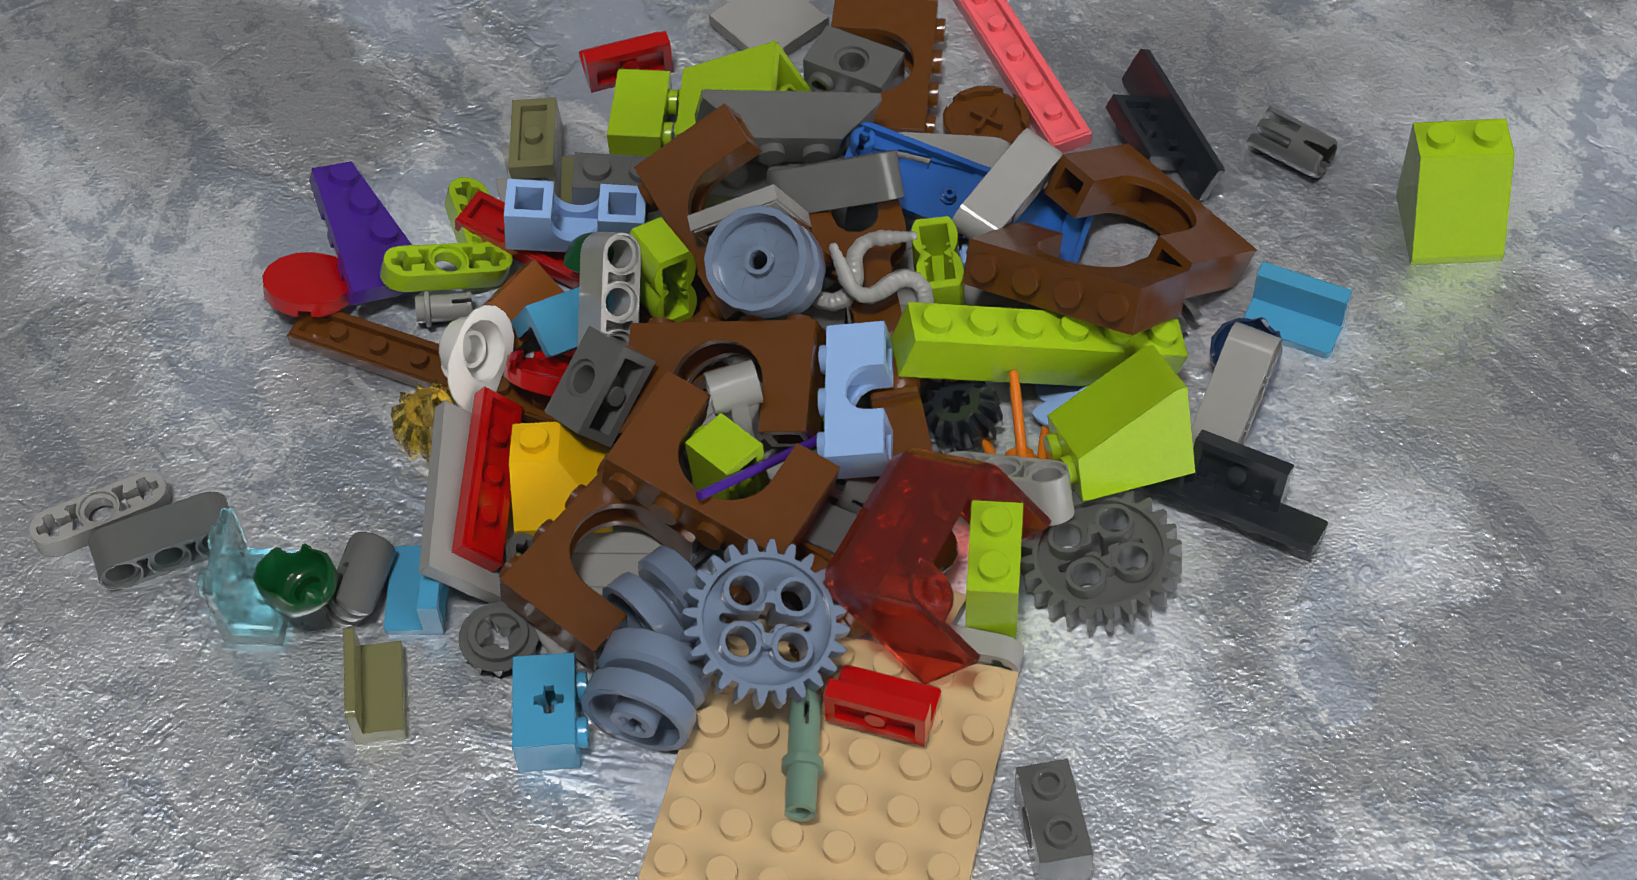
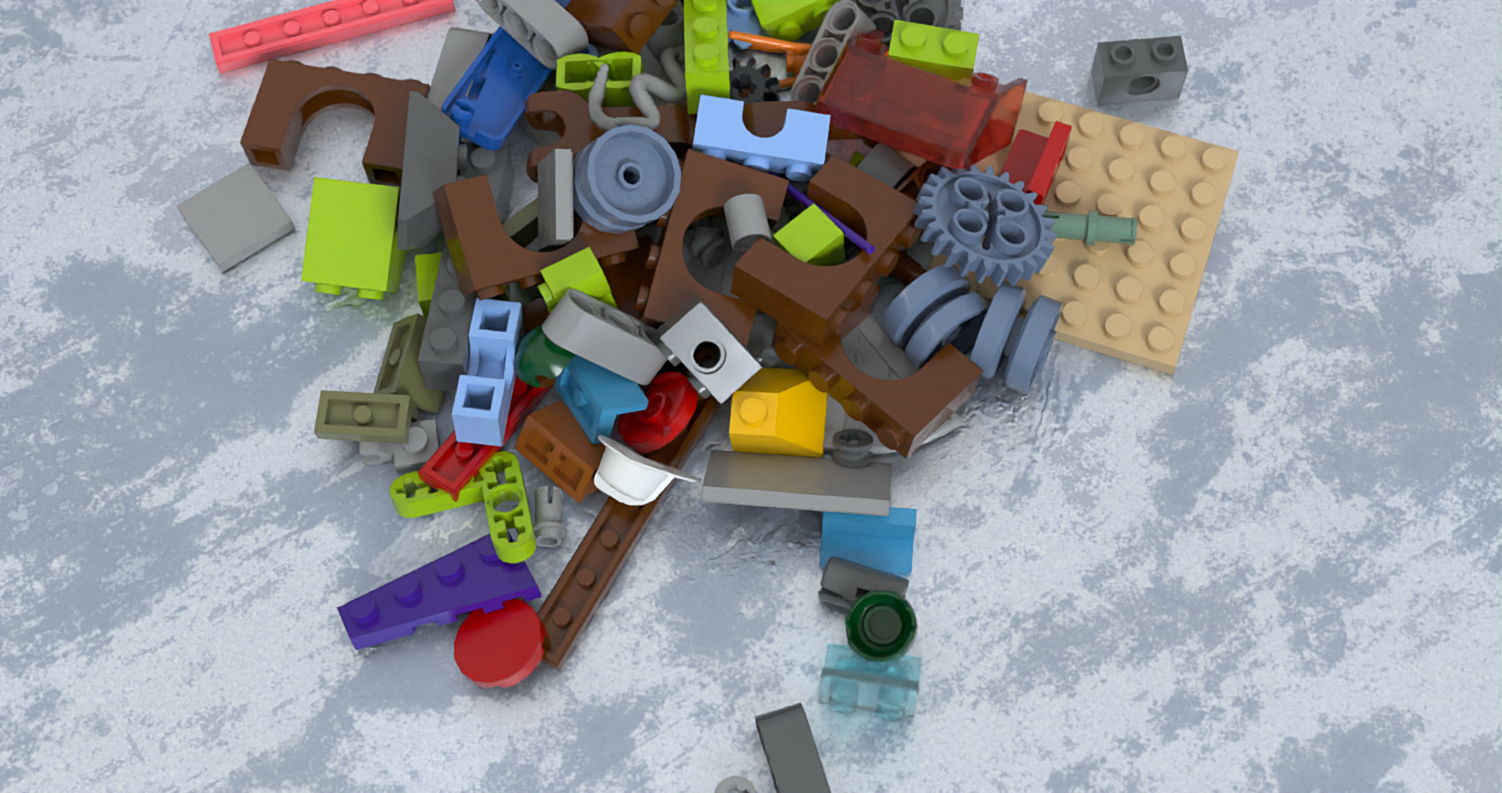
camera: 85 degrees left, 10 degrees up
olive panel [343,627,407,745] -> none
clear yellow gear [391,379,459,463] -> none
red tile [452,386,523,572] -> none
dark grey gear [459,601,539,677] -> none
dark azure brick [512,652,590,772] -> none
red panel [579,31,674,93] -> none
lime brick [607,69,679,156] -> none
dark grey beam [767,150,904,213] -> none
dark grey brick [803,25,905,93] -> none
reddish brown tile [943,86,1030,145] -> none

